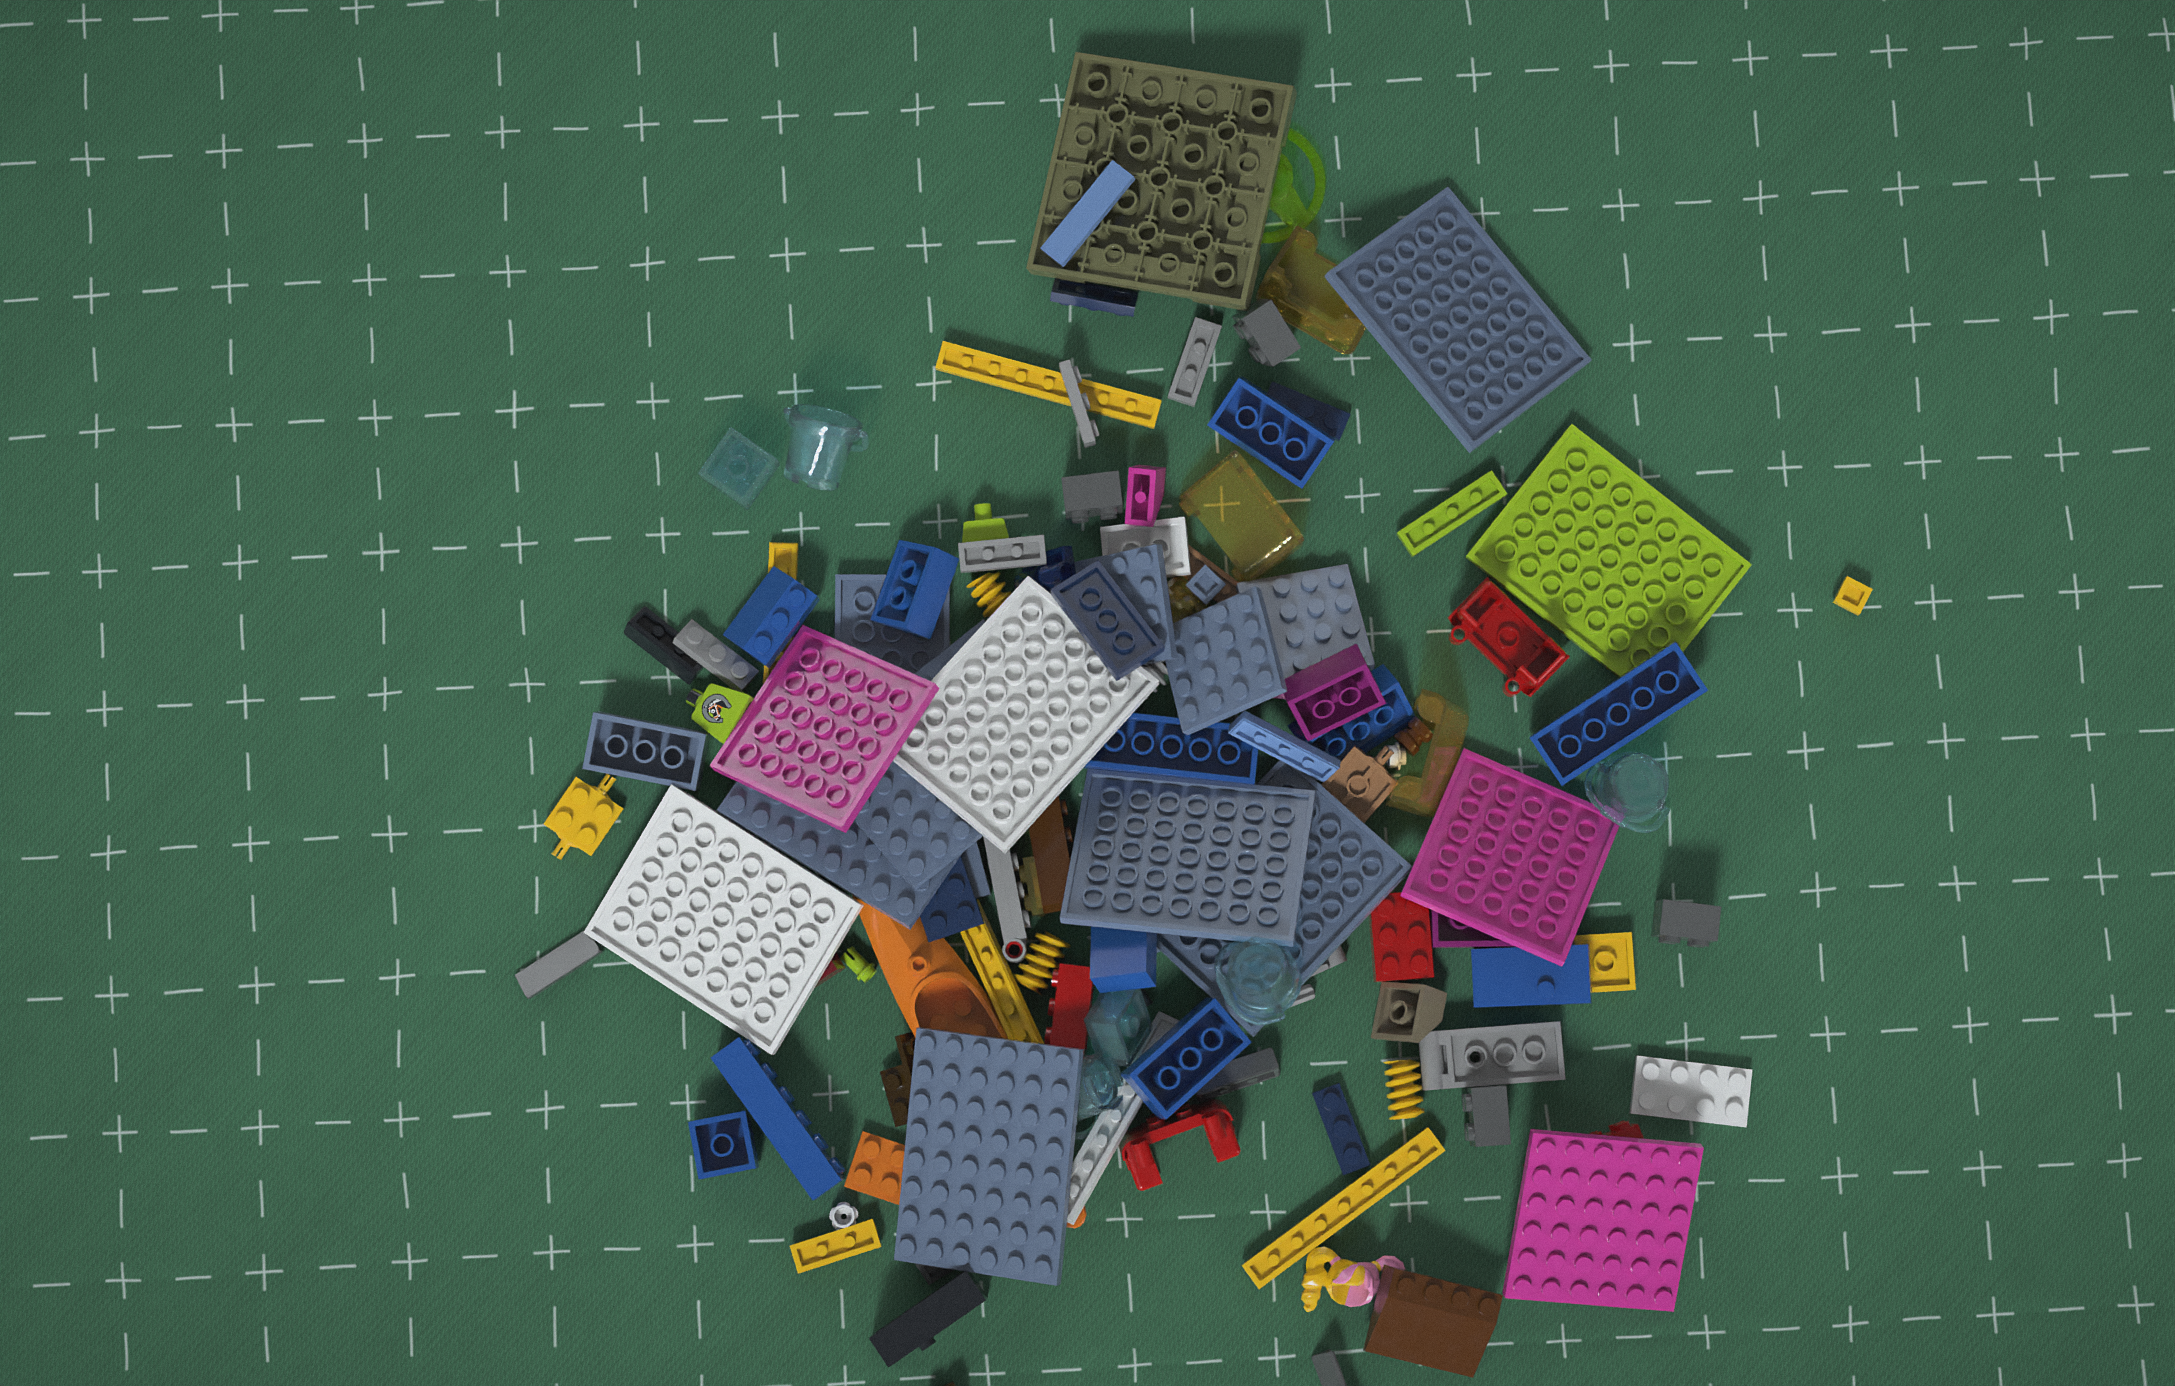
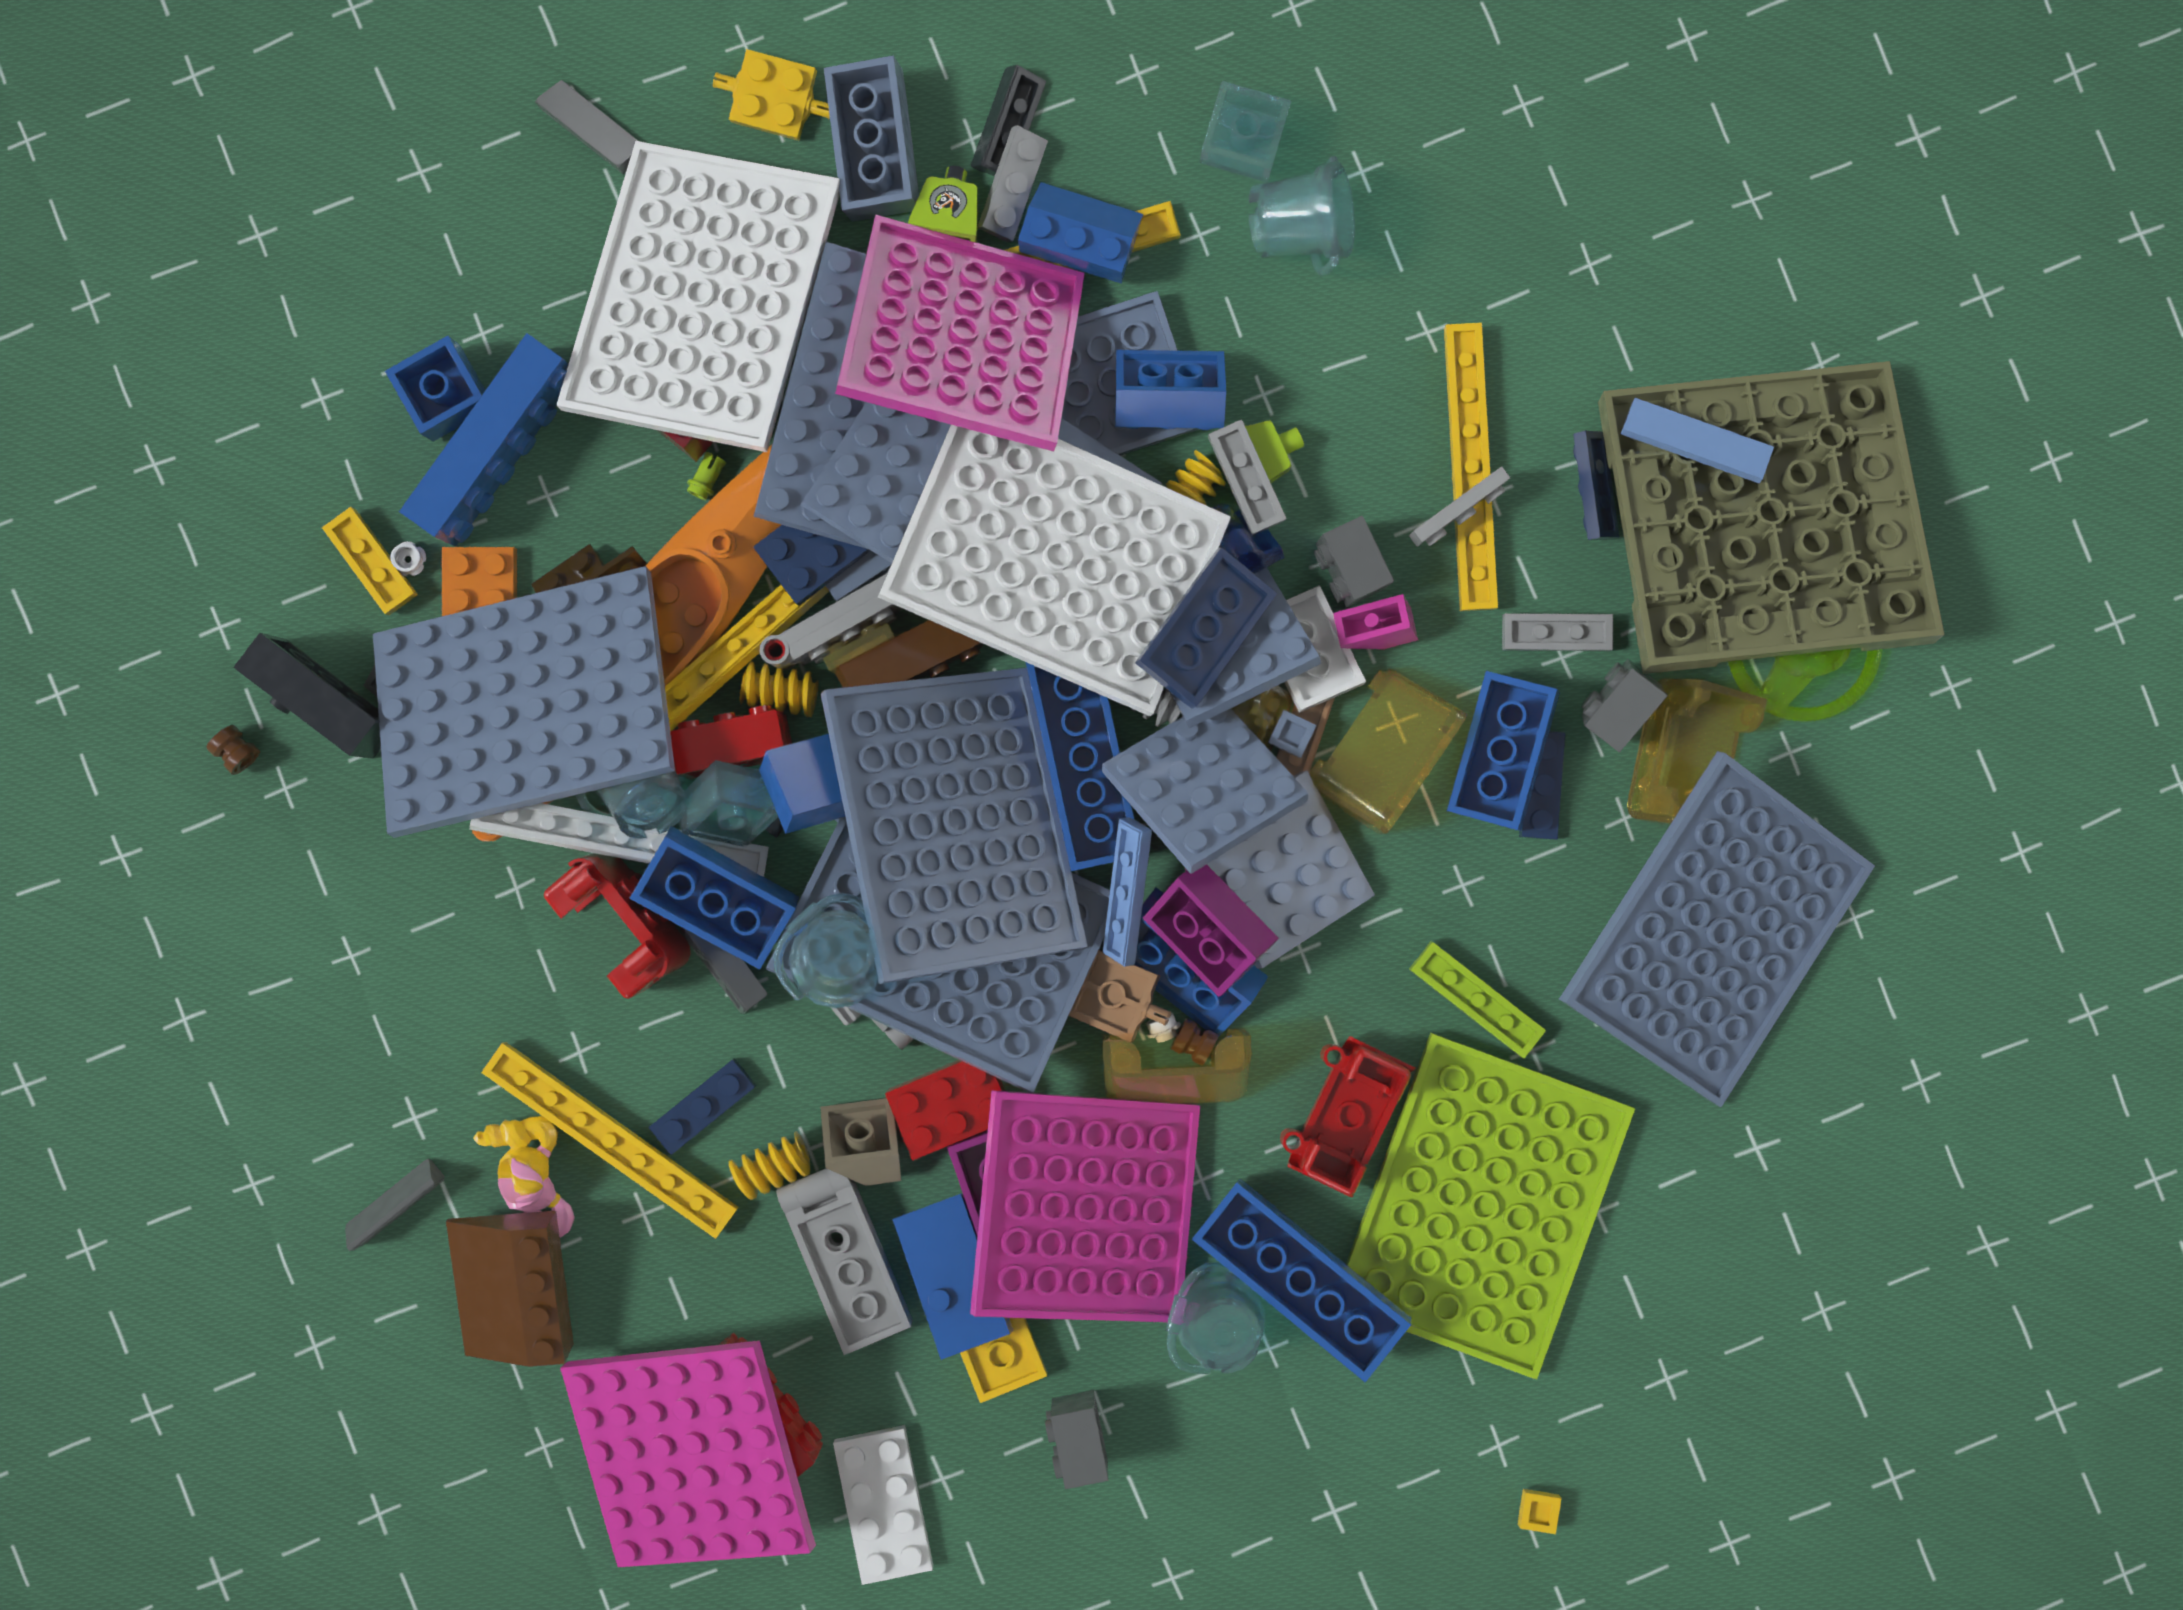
camera: 70 degrees right, 5 degrees up
dark grey brick [1461,1086,1511,1147] -> none

